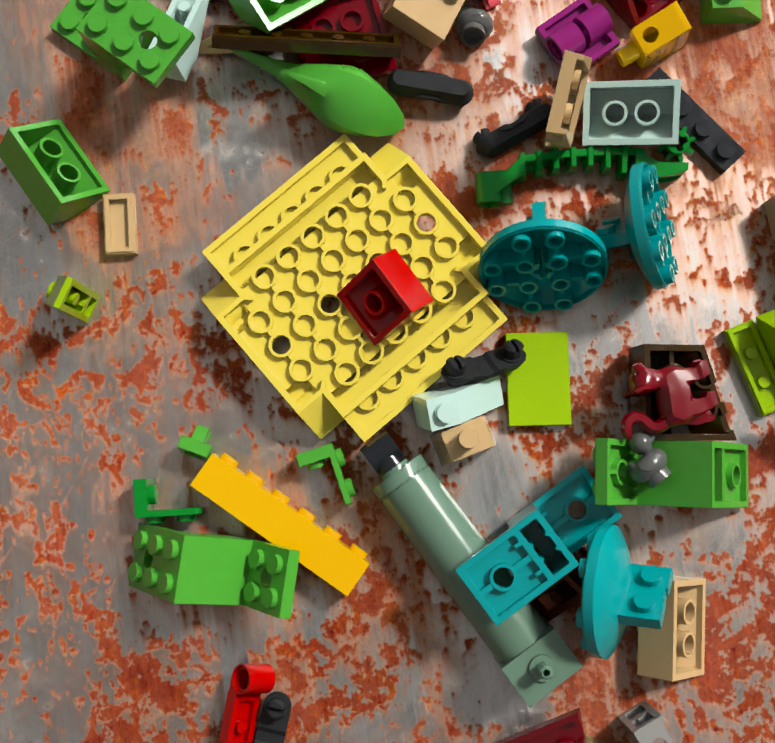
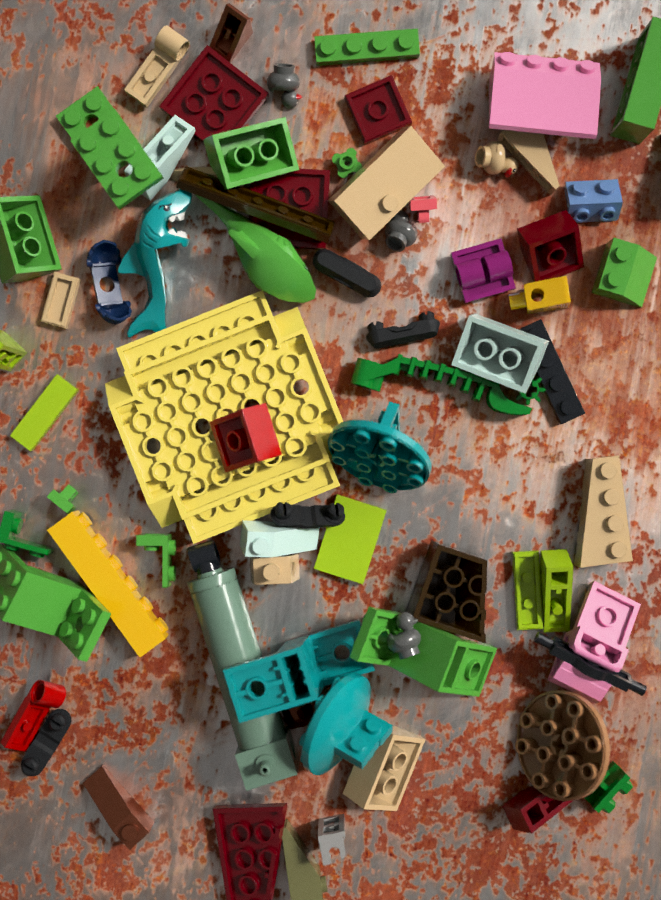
camera: 25 degrees right, 5 degrees up
tan slope [545,50,592,148] -> none
teal bracket [595,162,679,290] -> none
dark red animal [620,359,719,440] -> none
none -> lime tile [10,374,79,451]
none -> dark blue piece [86,240,132,325]
none -> teal piece [118,189,192,338]

